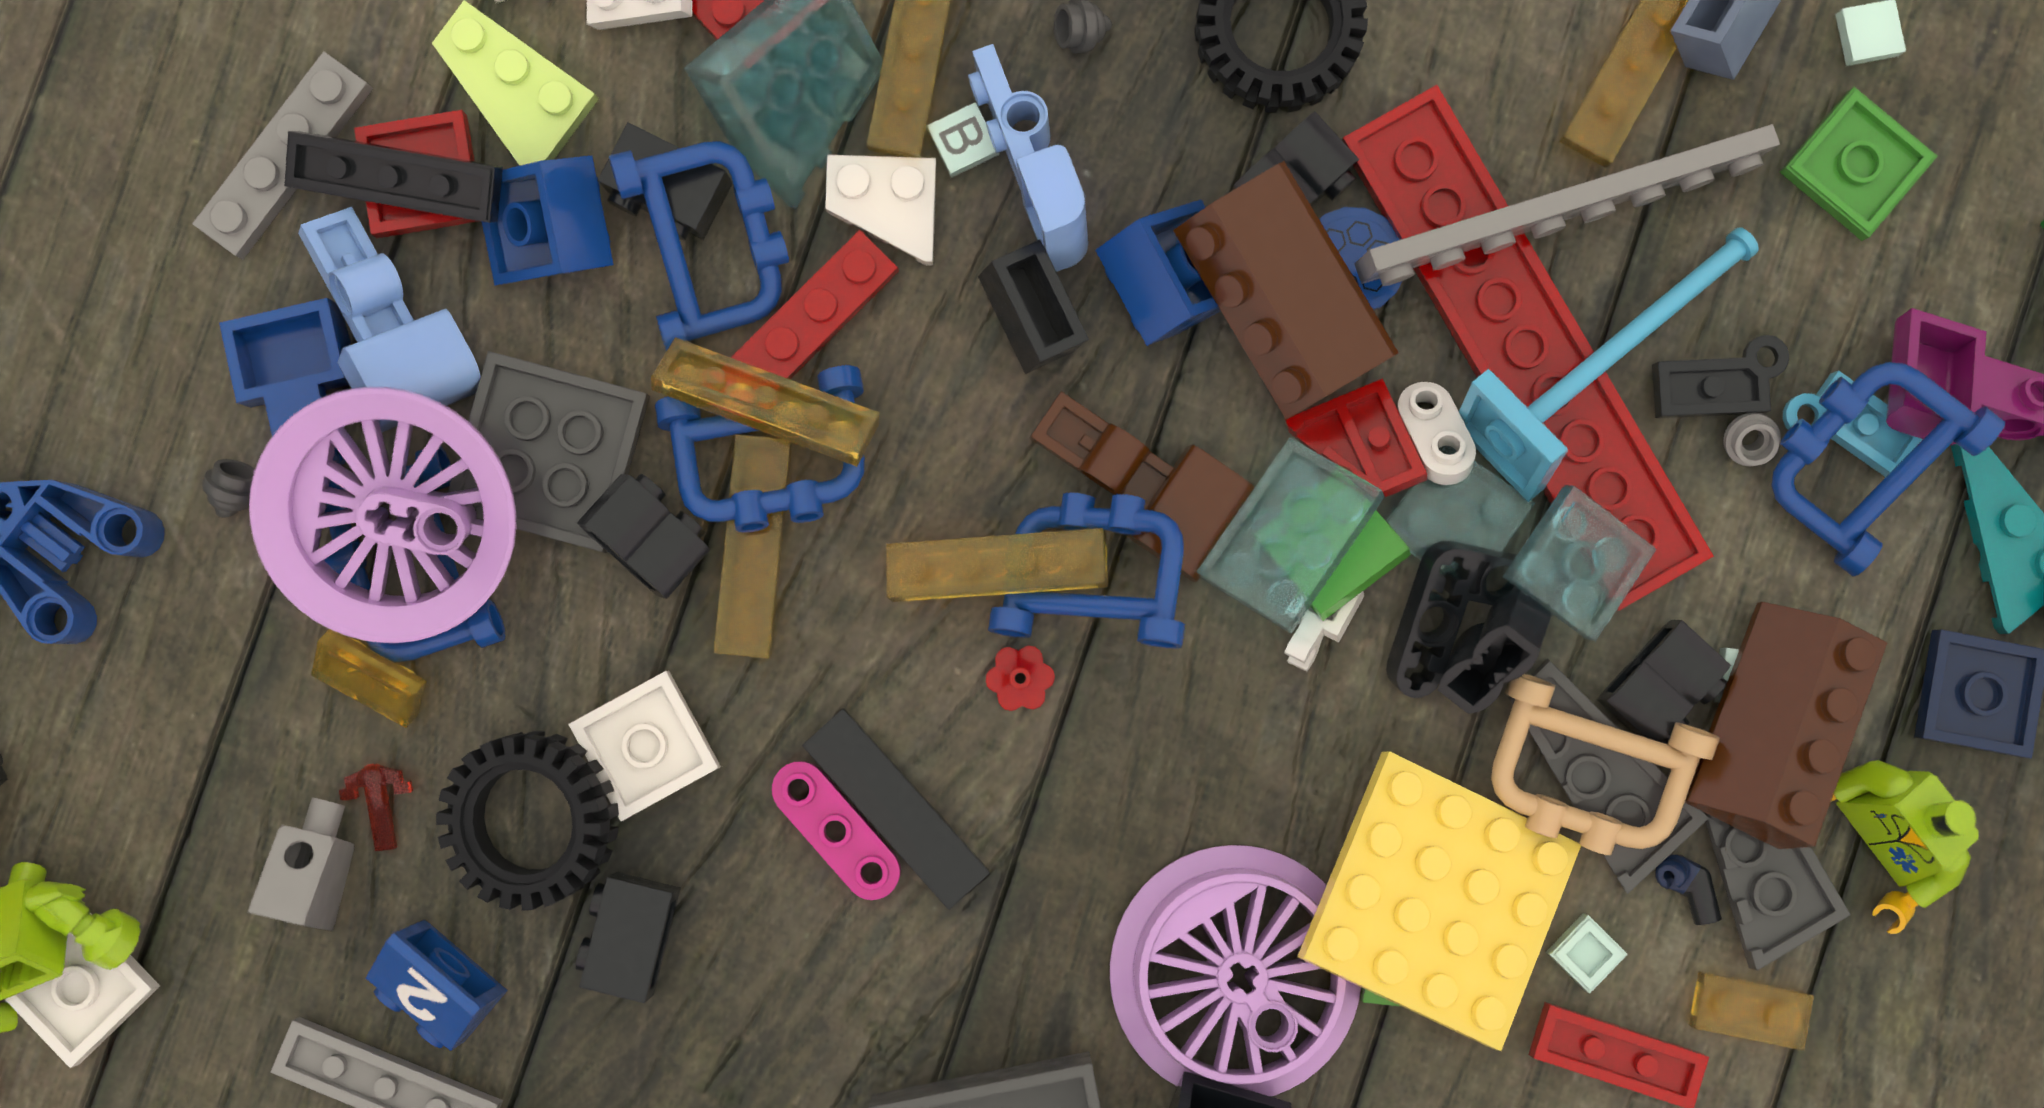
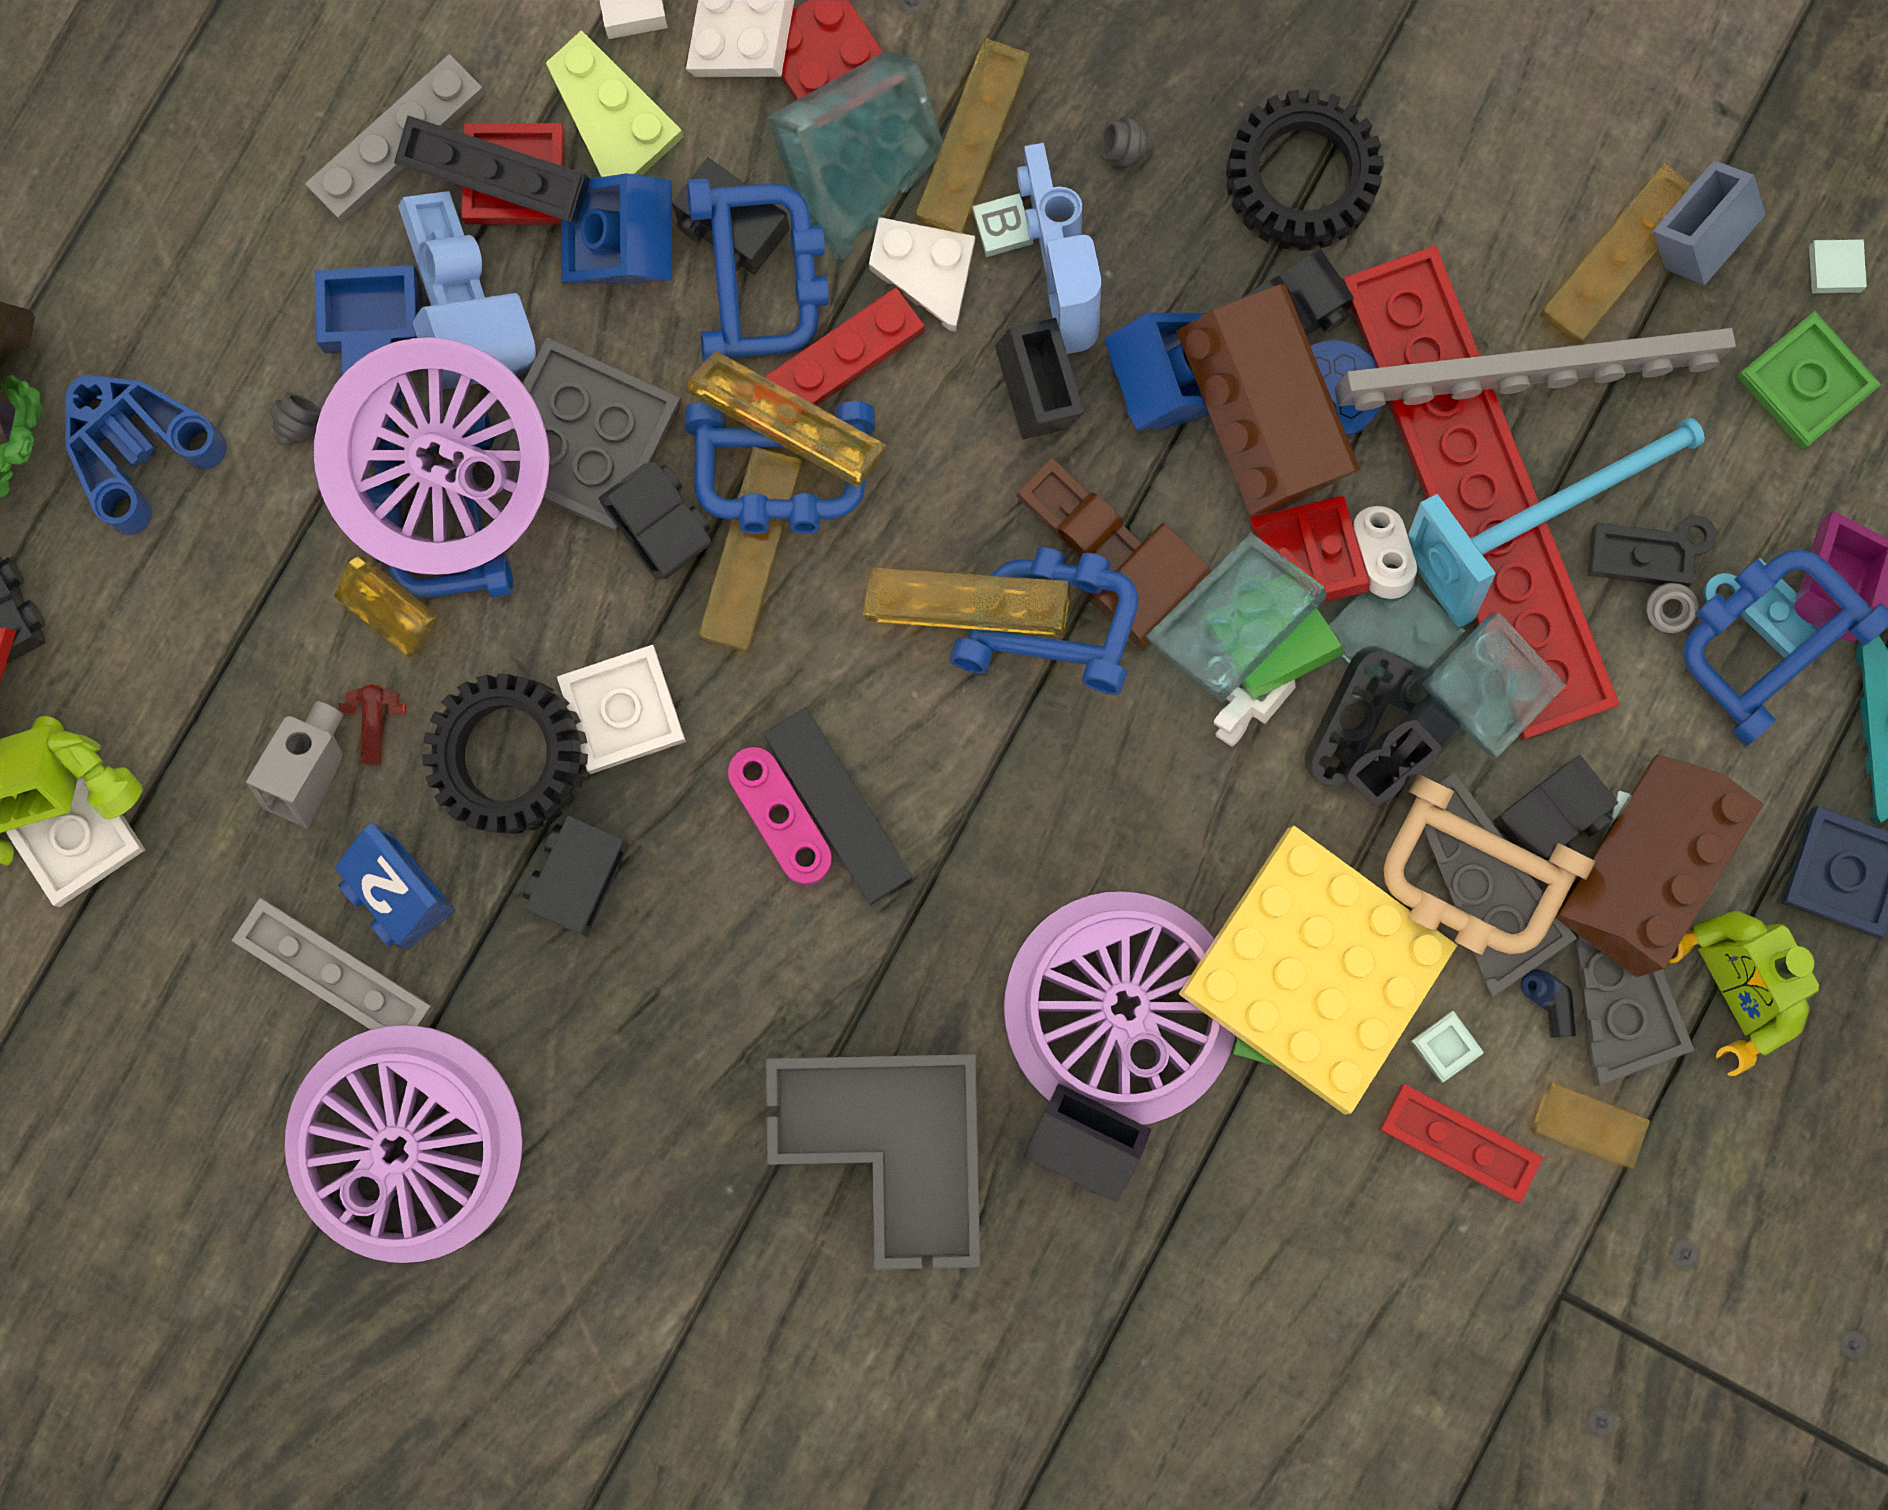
camera: 15 degrees right, 5 degrees down
red plant [985,646,1055,711] -> none

